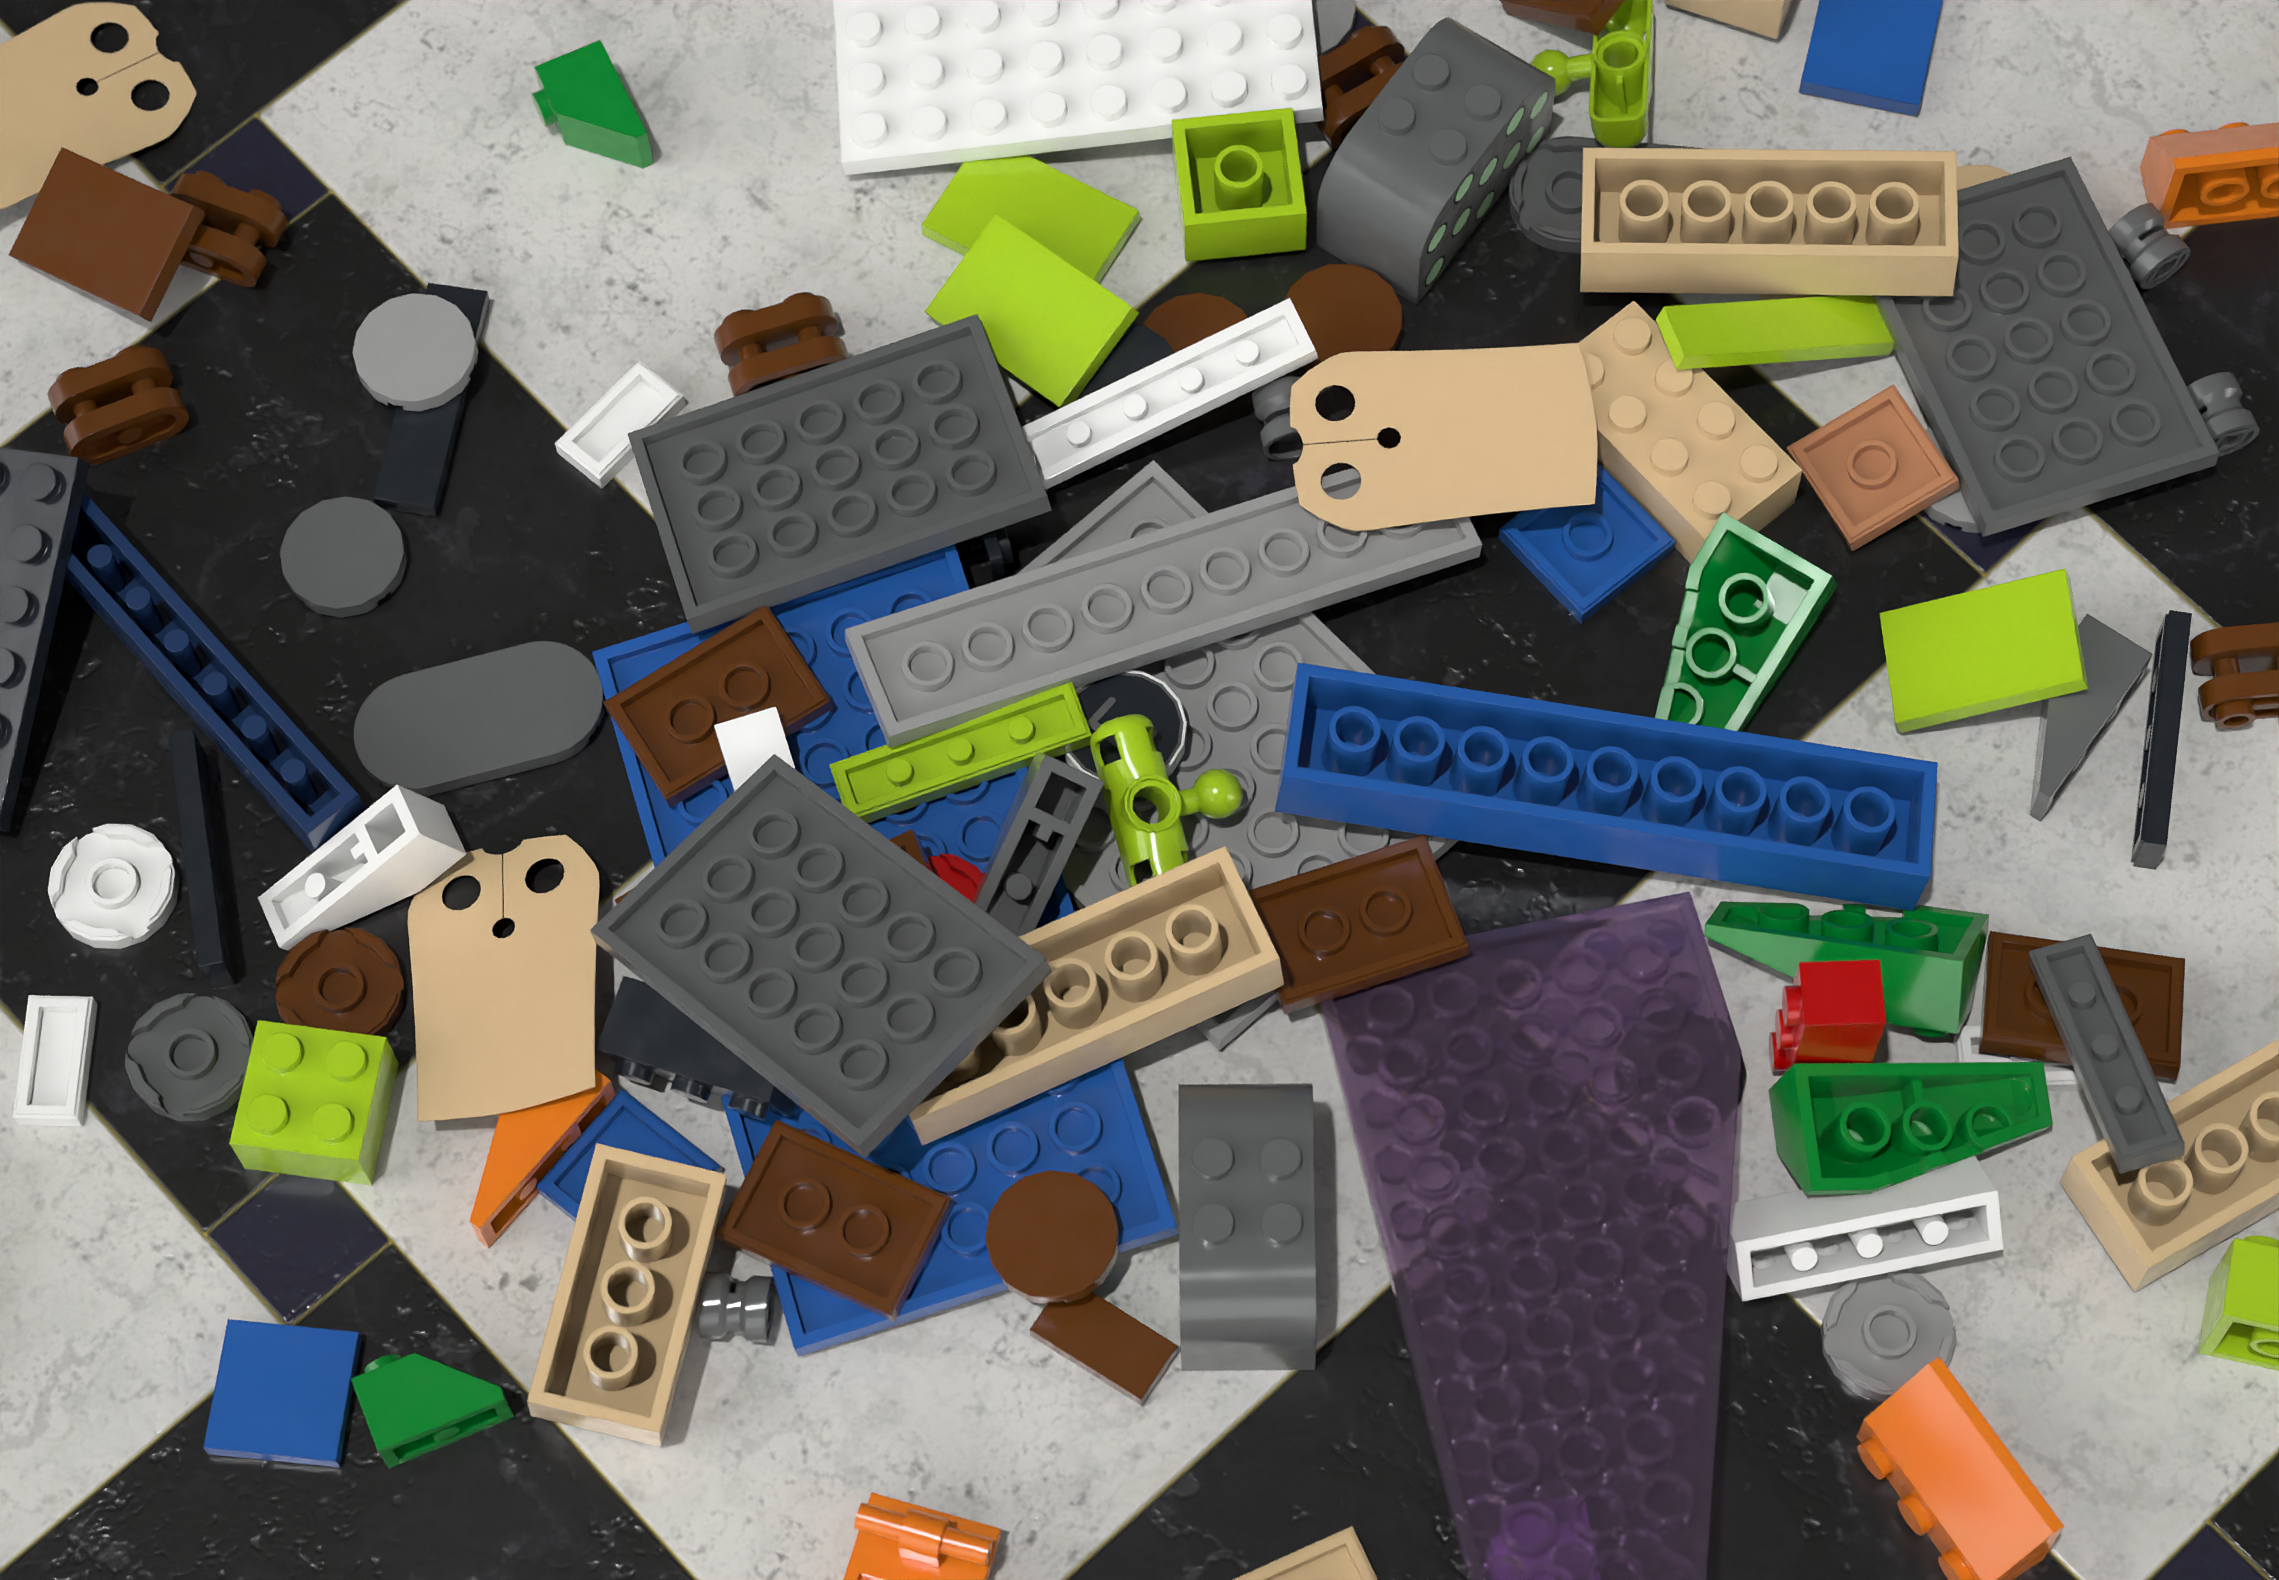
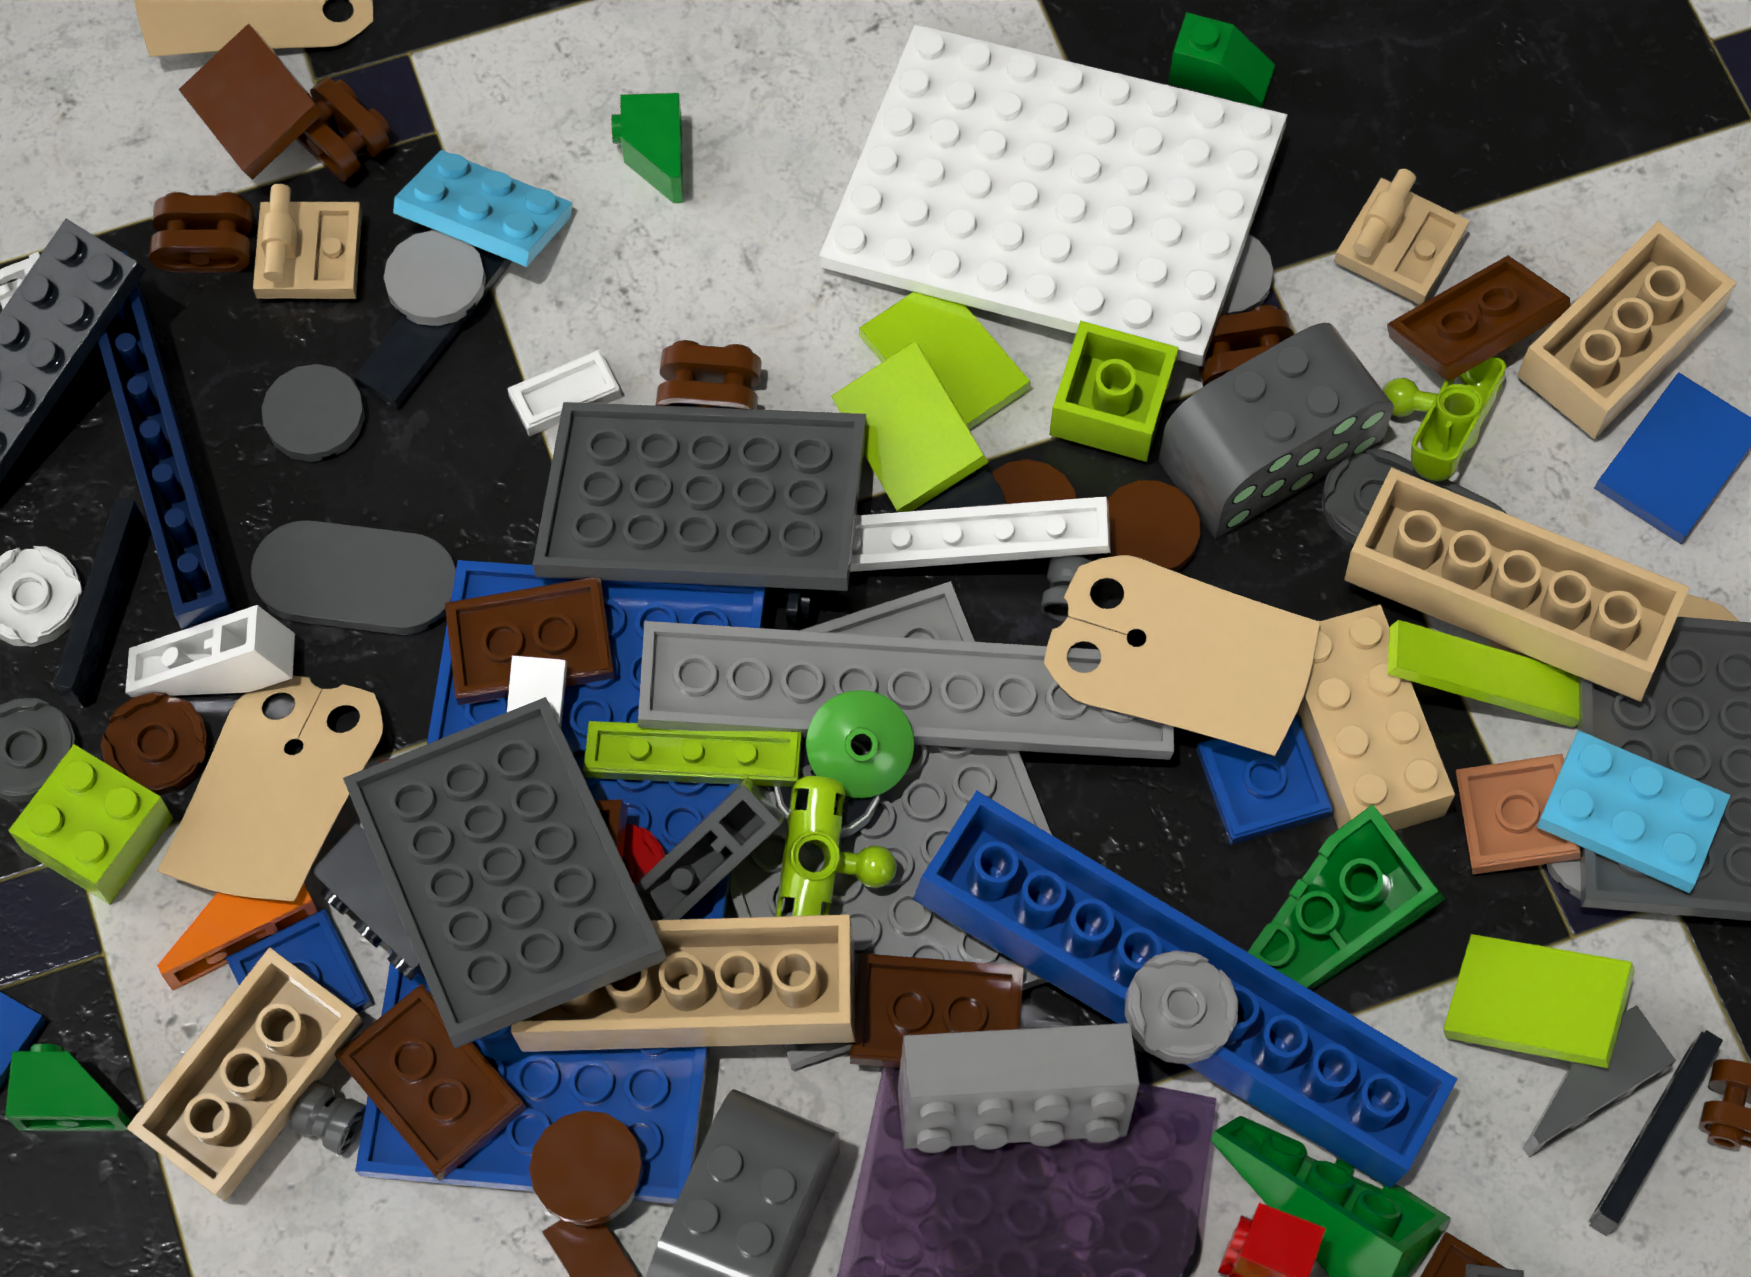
camera: 20 degrees right, 0 degrees up
none -> tan plate [253,184,362,299]
none -> medium azure plate [393,150,573,267]
none -> bright green dish [806,690,914,798]
none -> light grey brick [897,1023,1139,1153]
none -> light grey tile [1124,950,1238,1064]
none -> medium azure plate [1536,730,1730,893]

